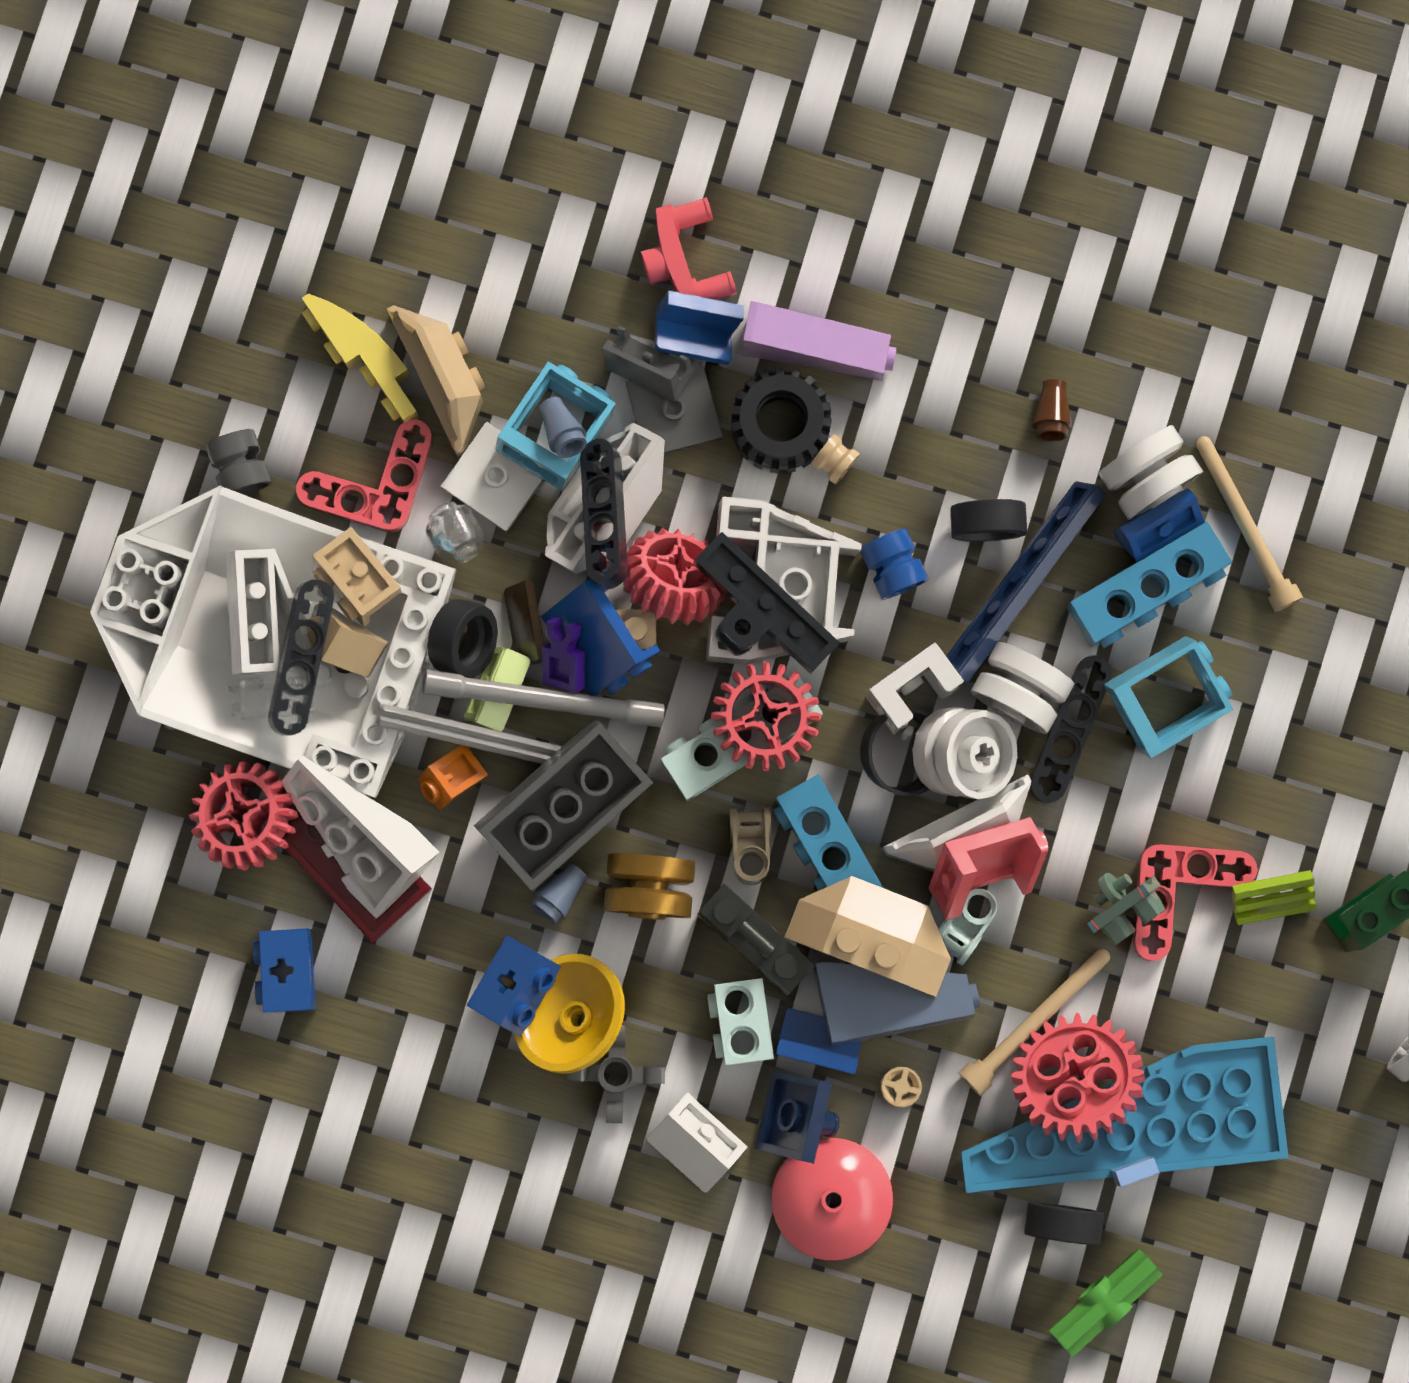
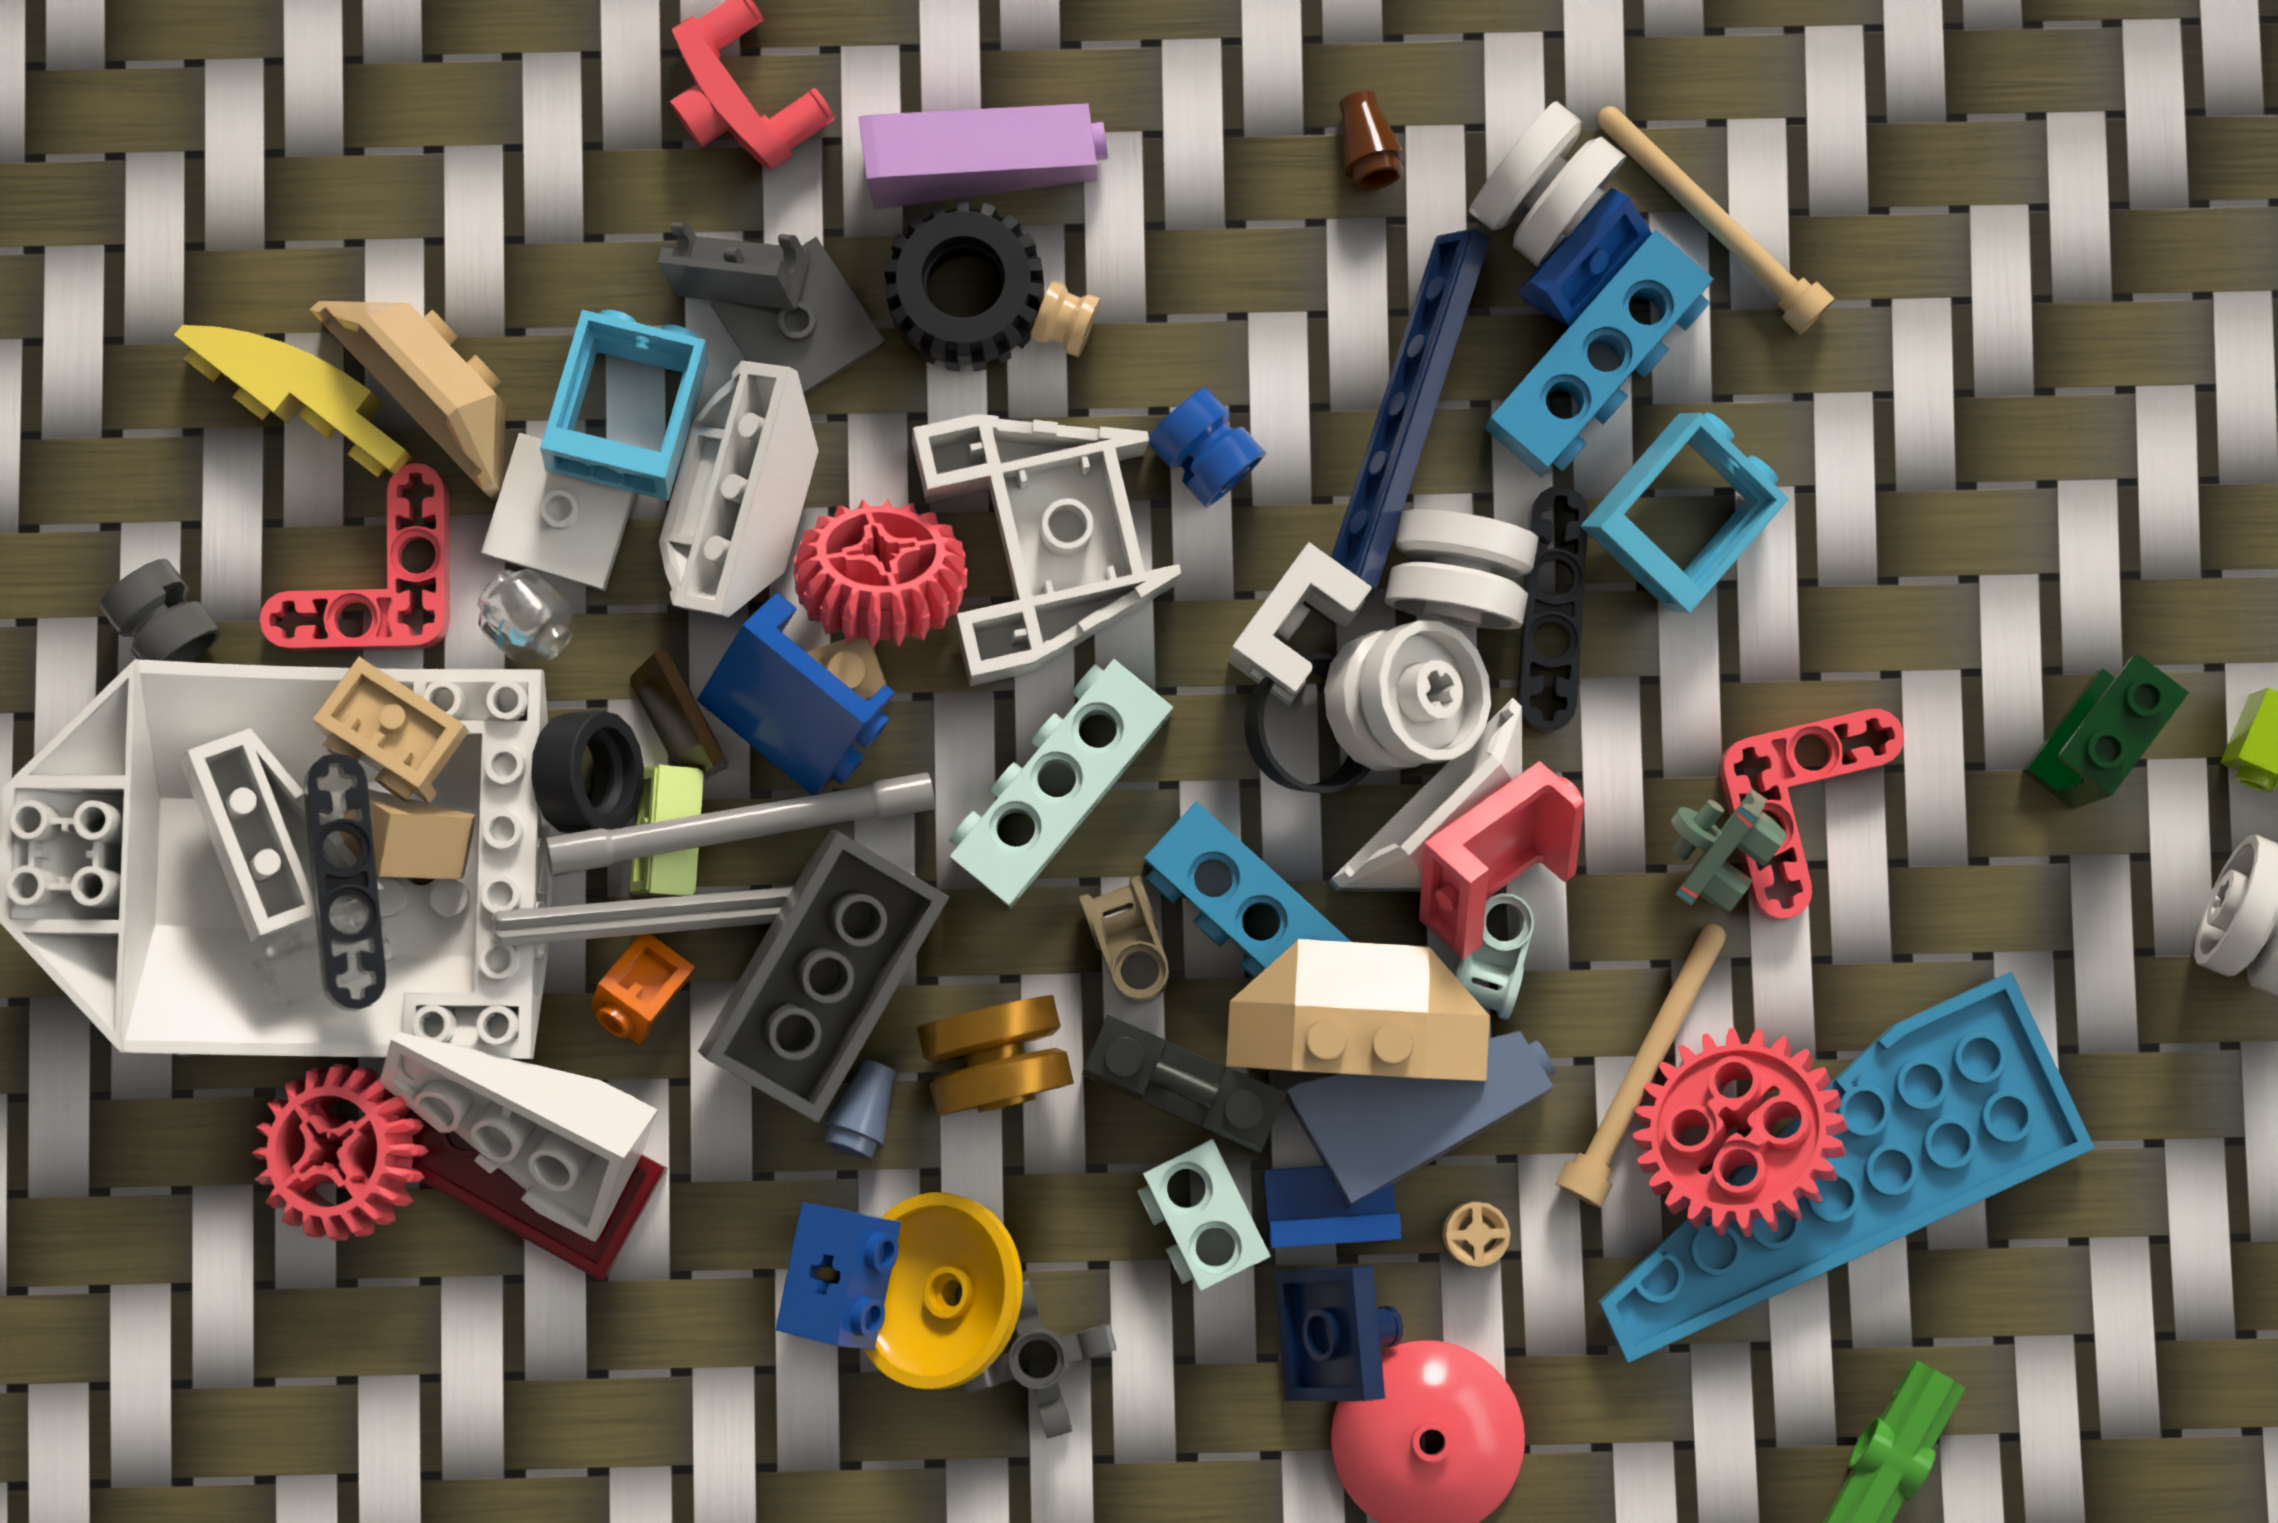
camera: 20 degrees left, 0 degrees up
blue brick [253,928,316,1013] -> none
sand blue cone [539,397,587,458] -> none
dark purple plate [542,617,585,693] -> none
black beam [580,439,628,589] -> none
white panel [647,1092,747,1193] -> none
blue panel [655,290,744,365] -> none
black plate [692,532,840,674] -> none
coral gear [711,662,821,772] -> none
black tyre [950,499,1027,542] -> none
black tyre [1024,1202,1104,1245] -> none
light blue tile [1111,1156,1159,1187] -> none
lime tile [1232,870,1316,925] -> none

